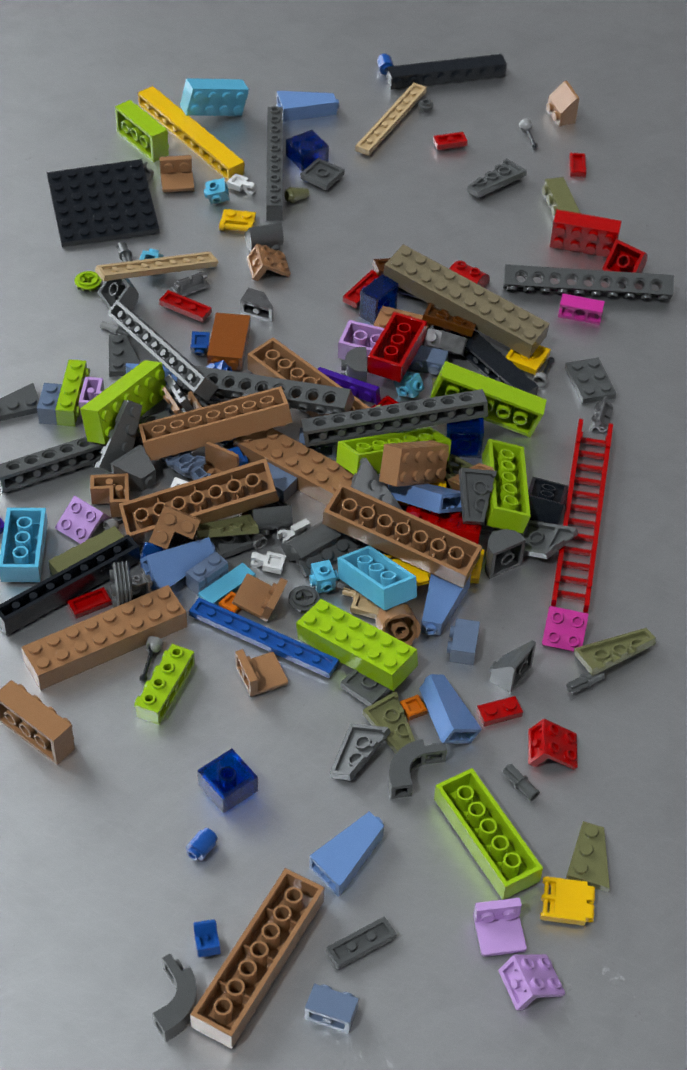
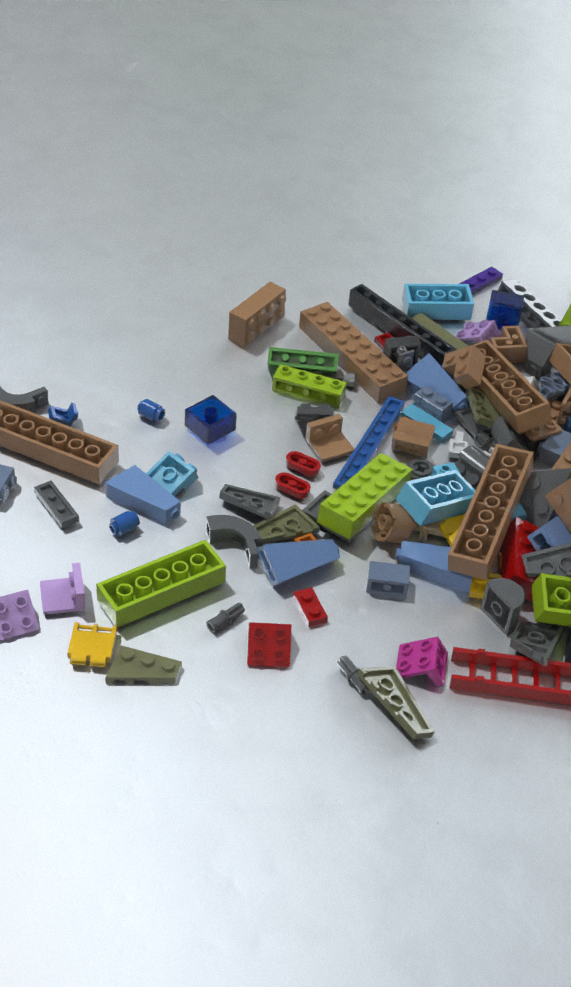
camera: 85 degrees right, 5 degrees down
dark grey slope [489,640,536,693] -> none
none -> blue brick [109,511,140,537]
none -> medium azure plate [146,451,199,496]
none -> bright green brick [267,347,339,374]
none -> red plate [275,472,311,499]
none -> red plate [286,451,321,477]
none -> dark grey plate [295,403,334,419]
none -> clear blue brick [486,290,525,331]

